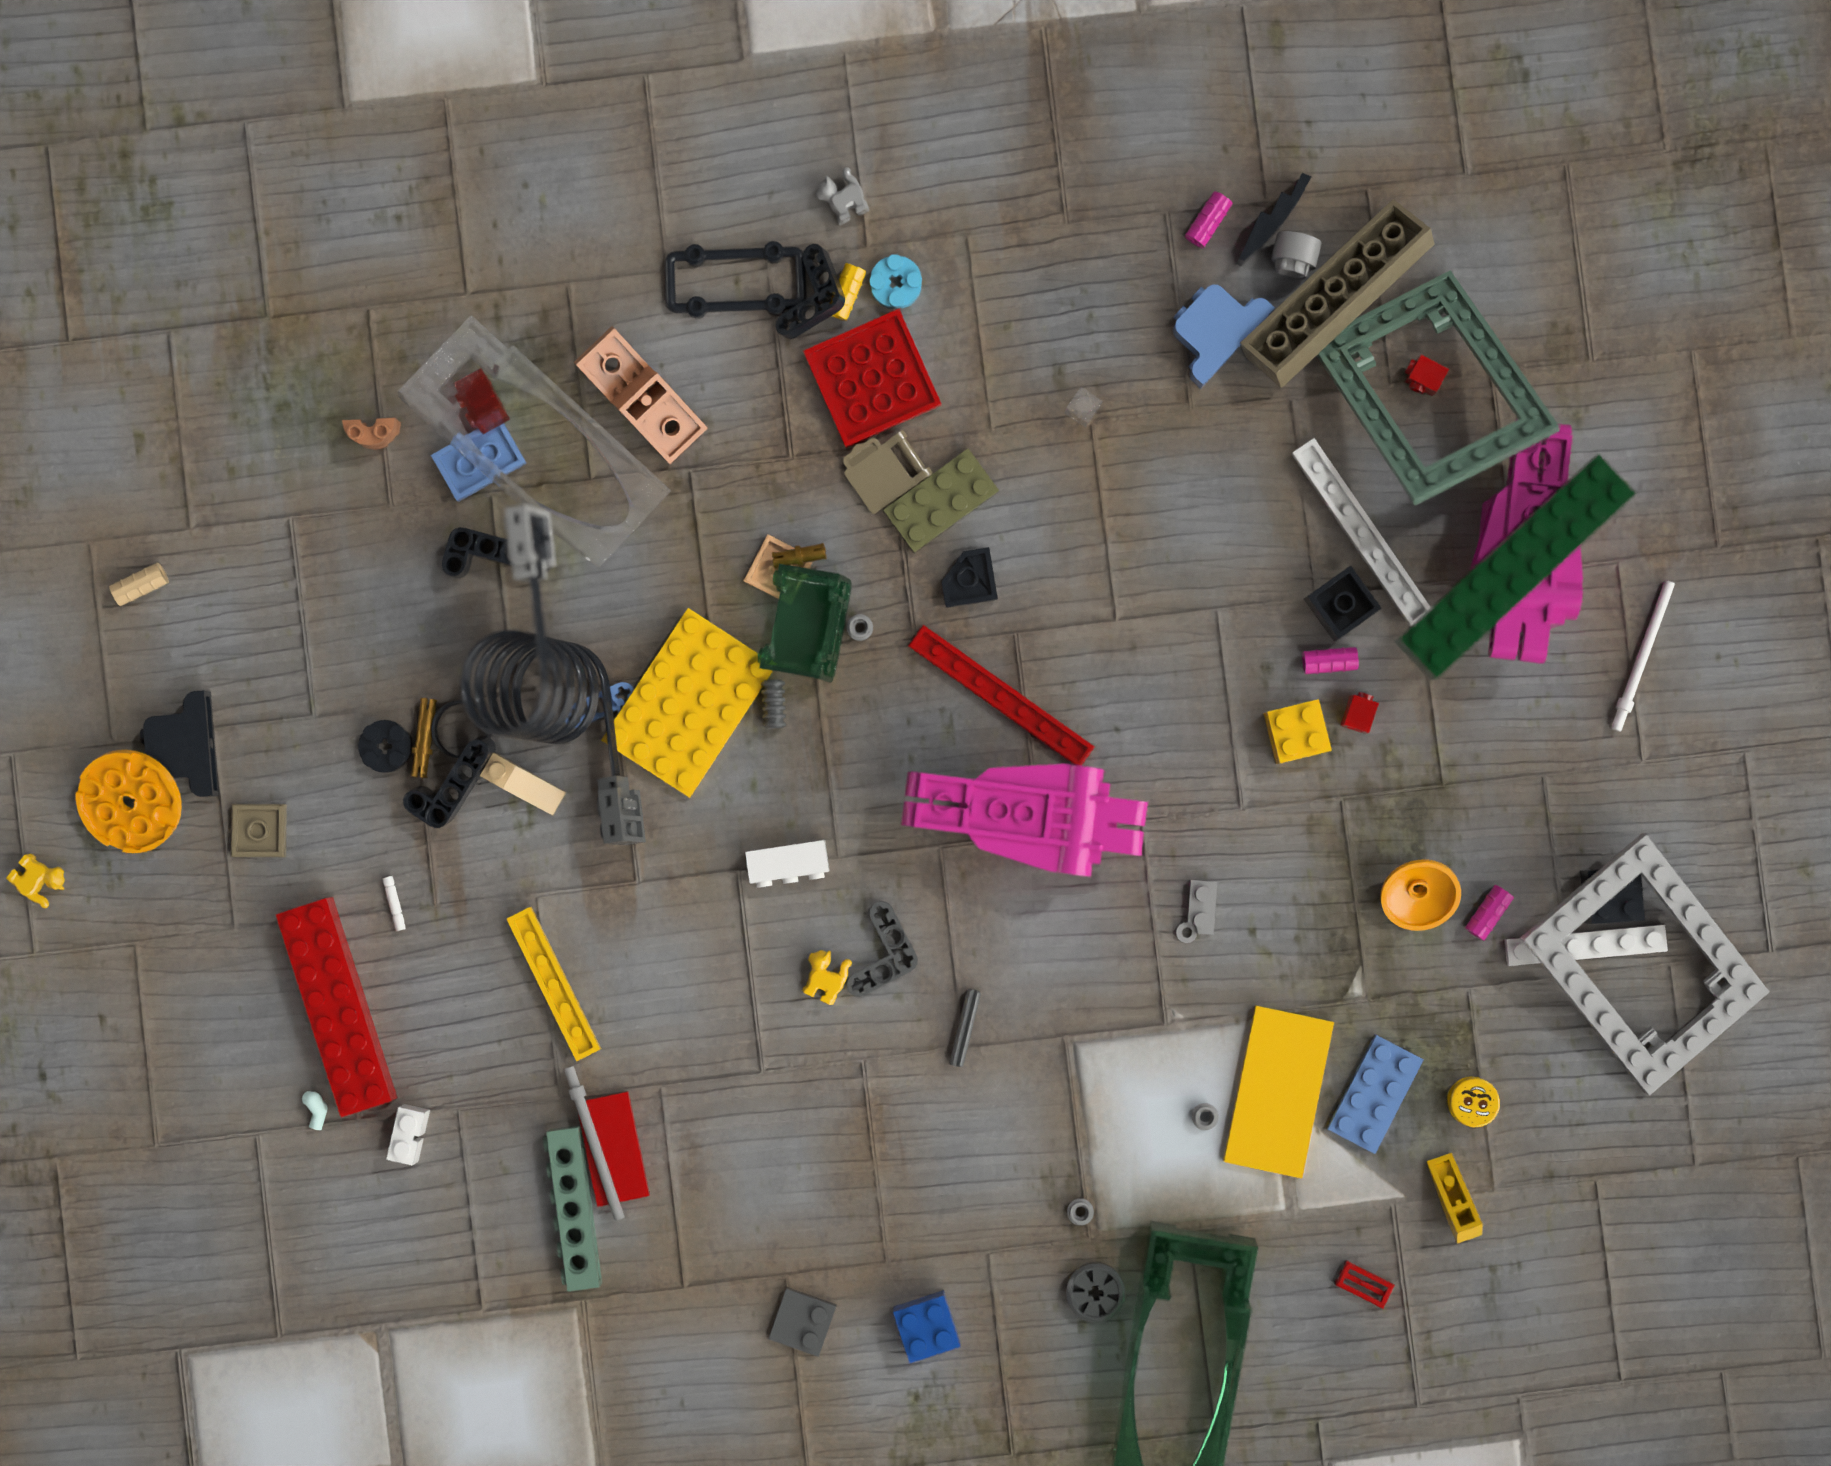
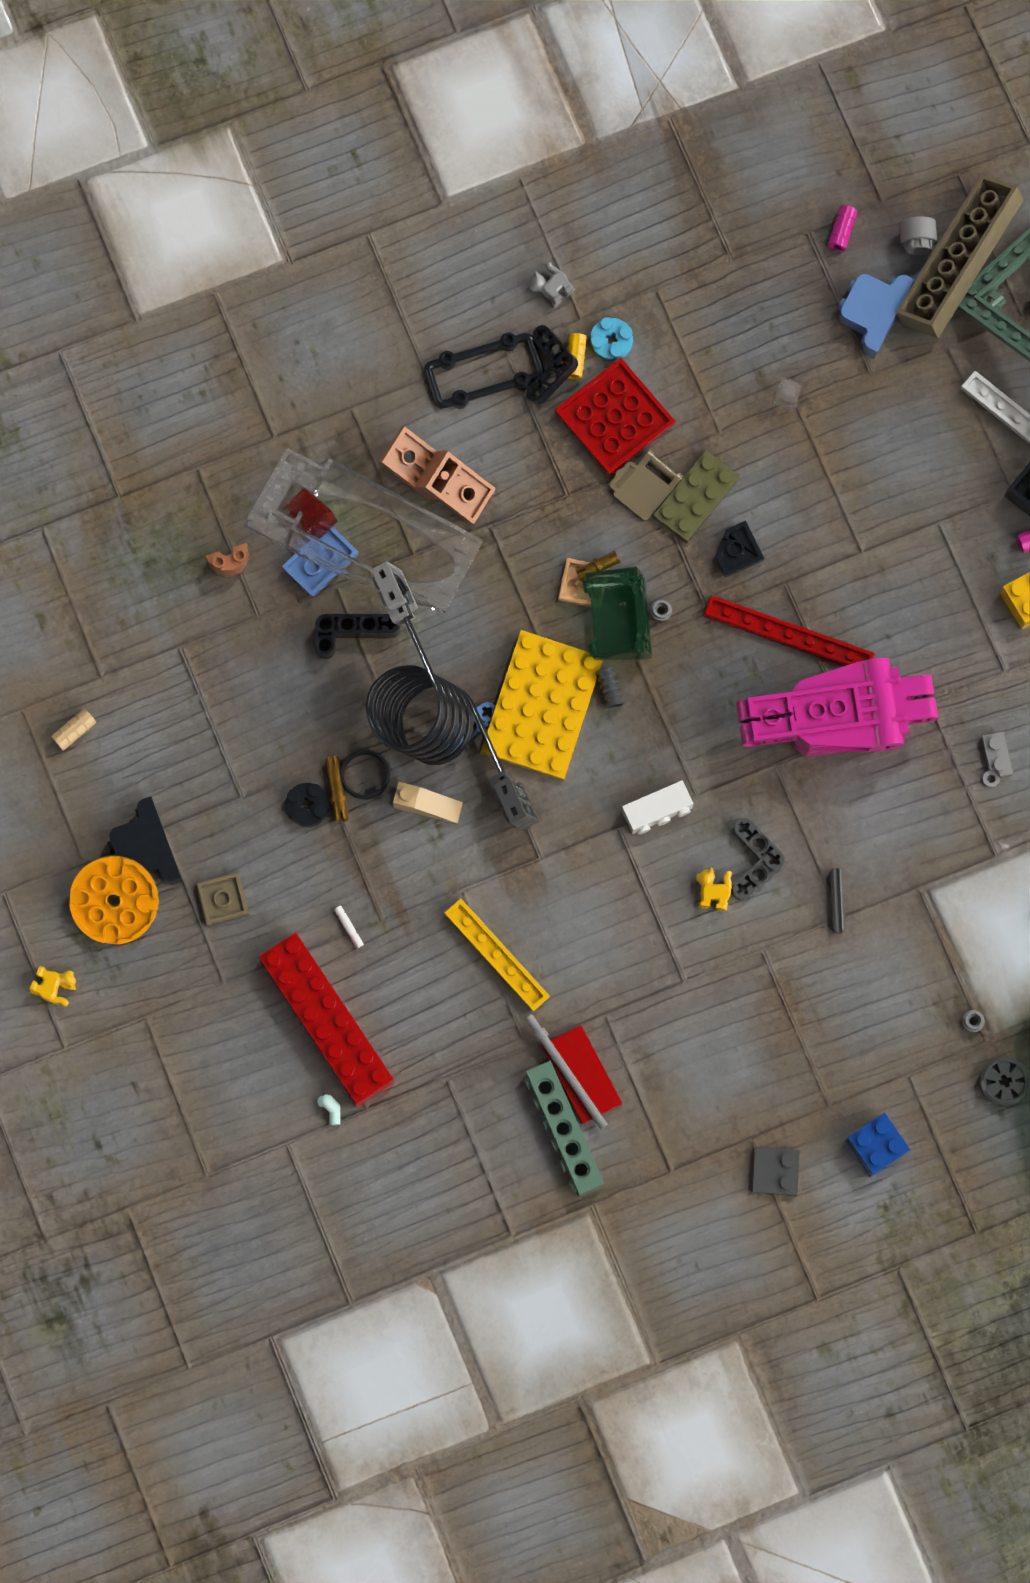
camera: 25 degrees left, 10 degrees down
white piece [386,1104,430,1165] -> none
black beam [403,736,496,828] -> none
black slope [1236,173,1311,266] -> none

